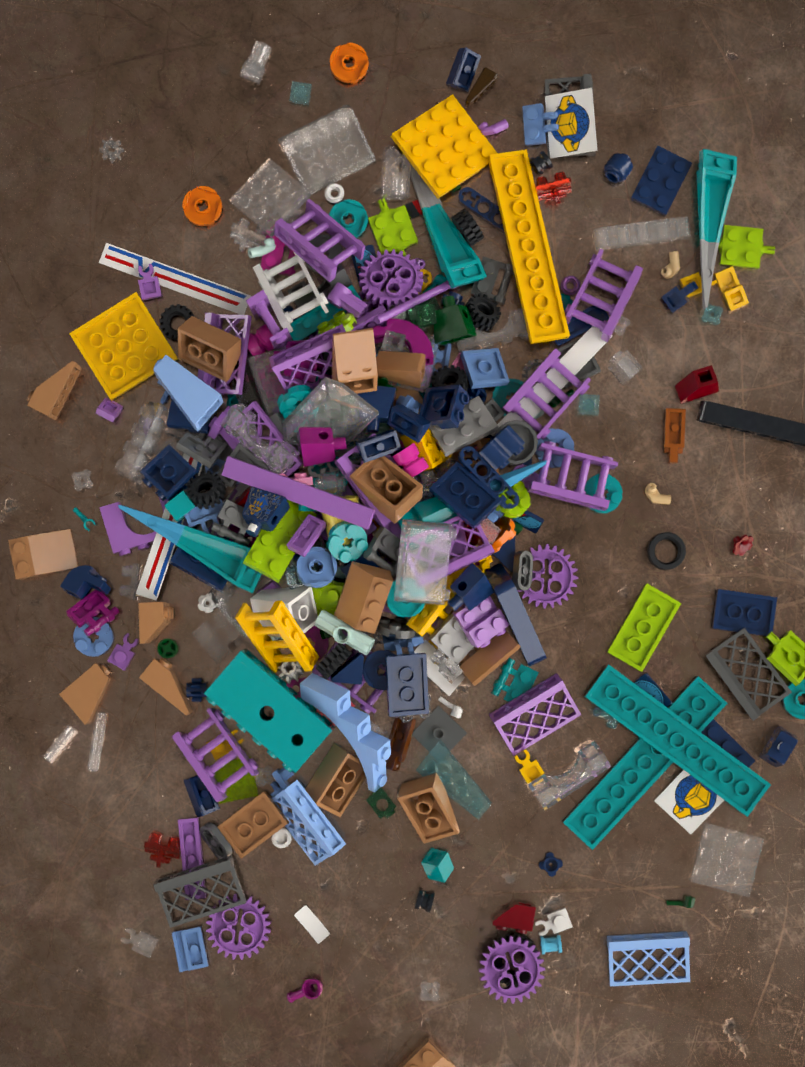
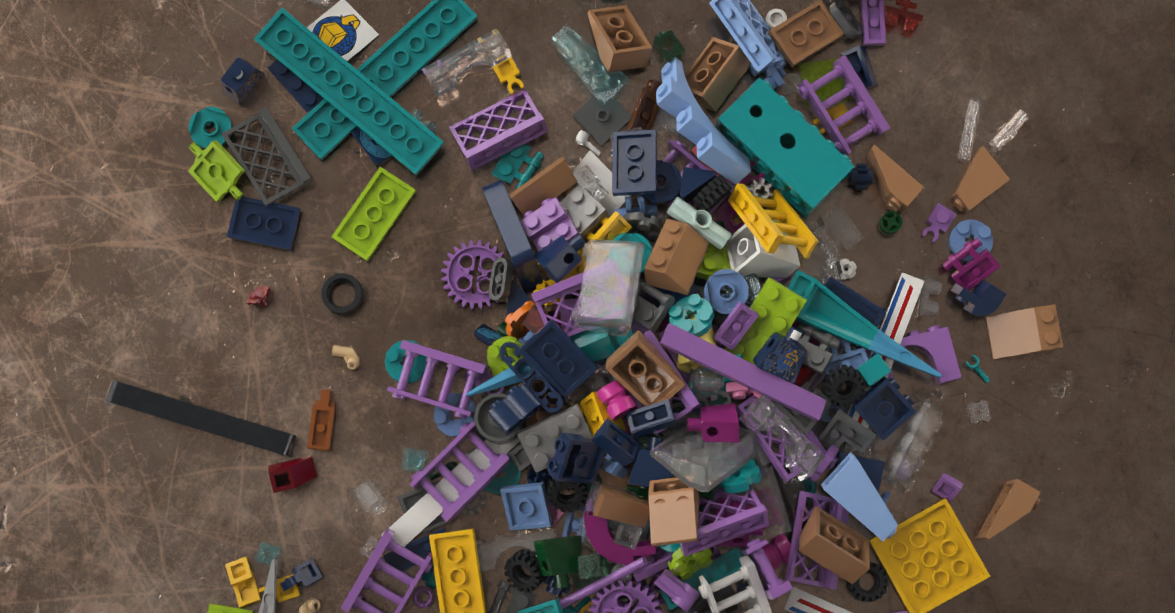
camera: 175 degrees left, 5 degrees down
medium nougat slope [139,602,174,644] -> none

